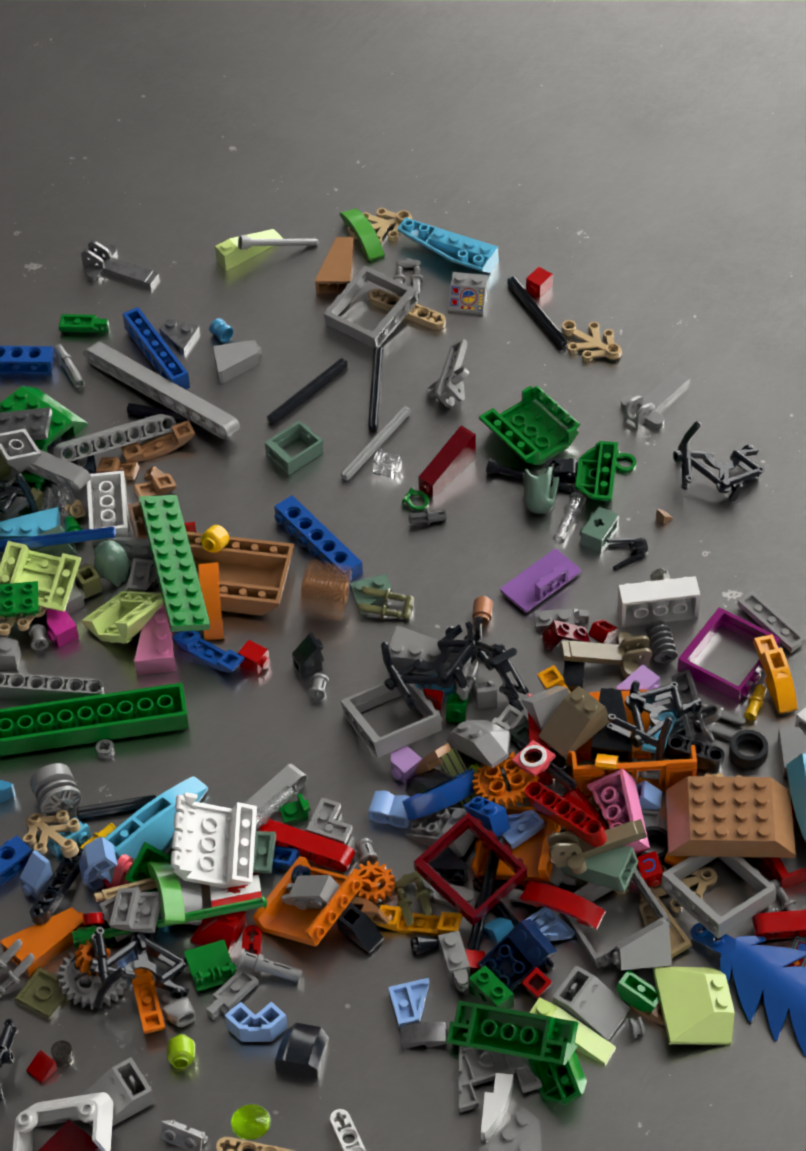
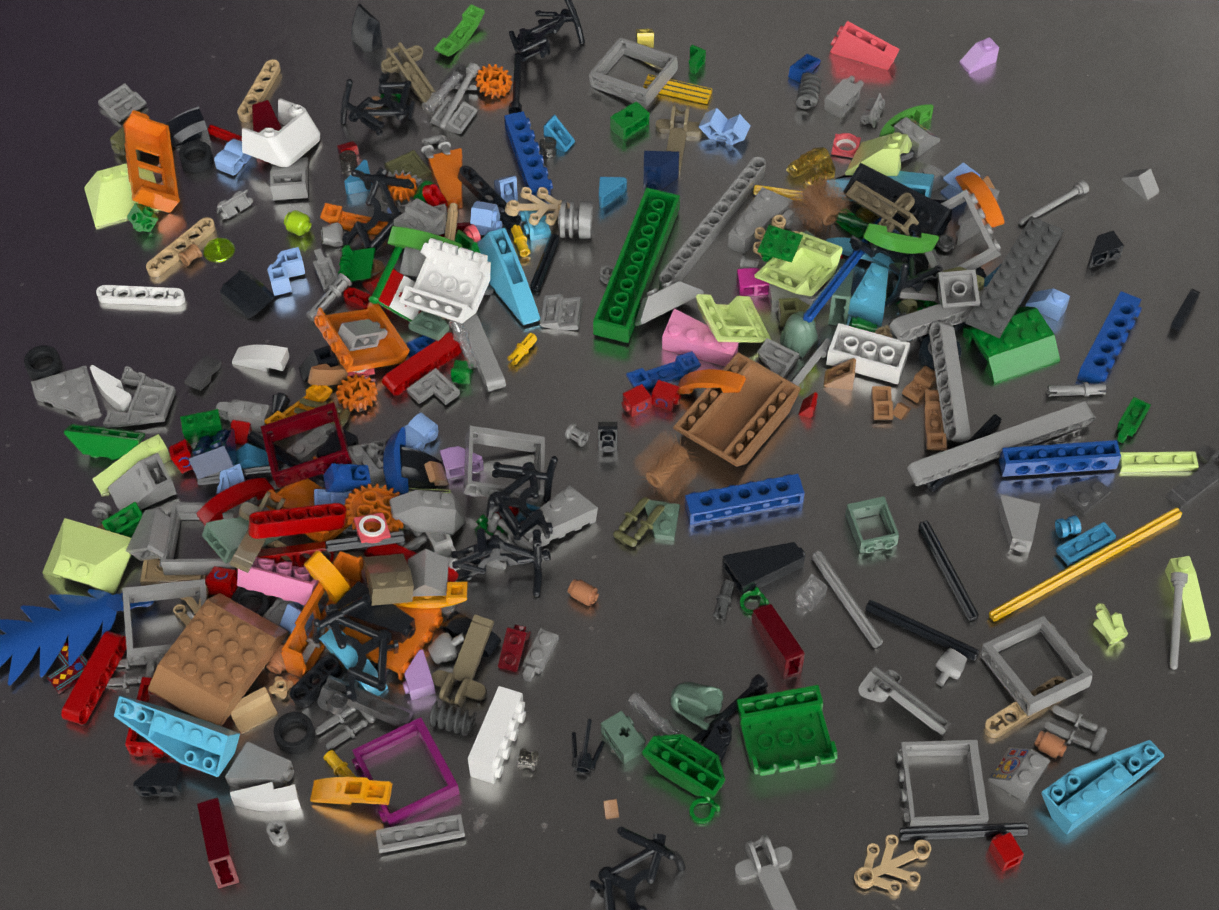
camera: 115 degrees right, 5 degrees up
green plate [139,495,210,632] -> none
yellow head [201,525,229,553] -> none
tile [291,865,311,883] -> none
medium nougat slope [315,237,354,294] -> none
bright green slope [340,208,385,262] -> none
tan plant [348,208,412,245] -> none
light grey bush [355,838,378,866] -> none
light blue wing [388,978,429,1028] -> none
green slope [446,1000,579,1065] -> none
medium lavender bracket [500,549,581,613] -> none
red slope [588,619,618,643] -> none
none -> medium nougat bush [178,243,202,266]
none -> white slope [232,345,290,372]
none -> dark azure slope [344,160,372,195]
none -> light grey piece [428,633,465,664]
none -> yellow axle [507,333,537,365]
none -> light grey slope [540,294,583,330]
none -> light grey wedge [635,280,704,326]
none -> red brick [651,380,681,411]
none -> black slope [722,542,806,596]
none -> light grey window [896,740,989,827]
none -> light grey piece [935,648,967,686]
none -> yellow axle [988,508,1182,622]
none -> nougat brick [1034,730,1067,759]
none -> dark azure plate [1056,522,1116,566]
none -> yellowish green rock [1093,603,1128,644]
none -> yellowish green tile [1119,451,1199,472]

